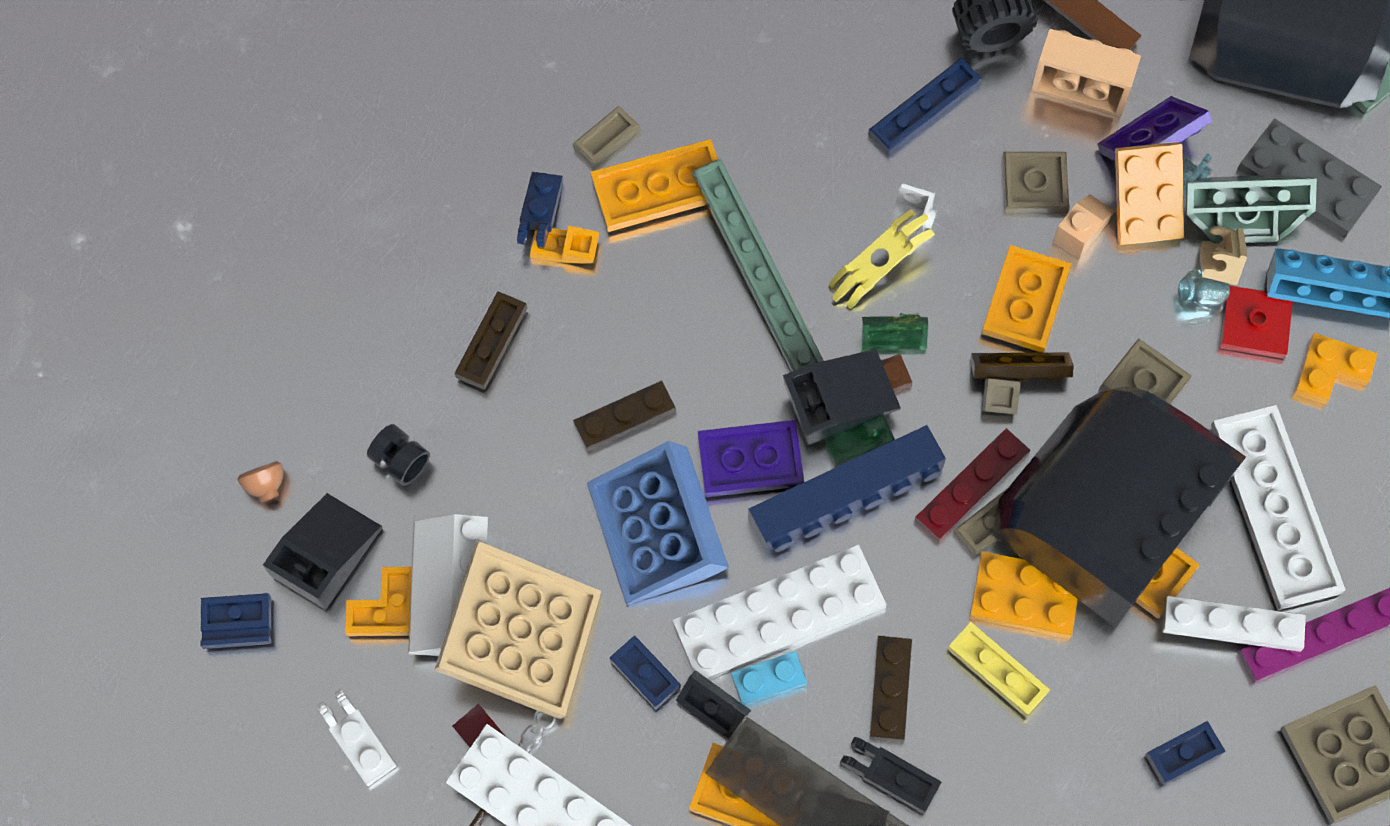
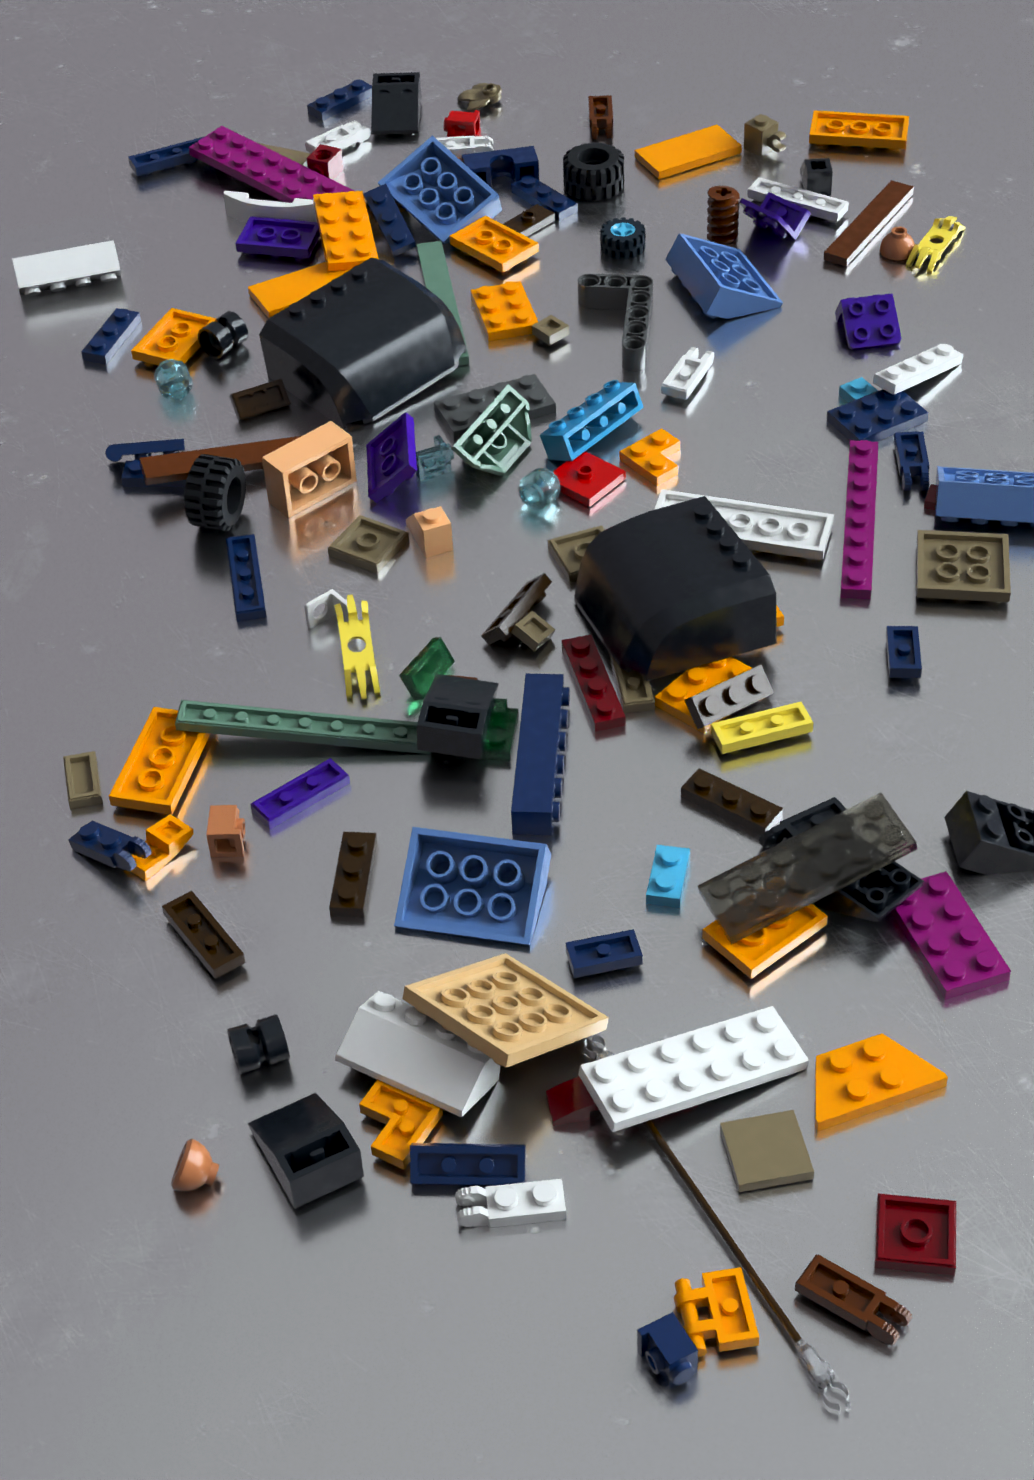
camera: 60 degrees left, 25 degrees down
dark blue plate [200,593,271,649] -> none
white plate [672,545,887,680] -> none
black plate [676,670,751,740] -> none
dark purple plate [697,420,804,497] -> none
light orange plate [981,245,1072,352] -> none
light orange plate [1115,142,1184,245] -> none
white plate [1162,596,1306,652] -> none
tan hinge [1199,226,1247,285] -> none
none -> nougat brick [206,805,245,857]
none -> dark purple tile [250,758,350,830]
none -> dark blue plate [410,1143,526,1185]
none -> plate [685,665,774,729]

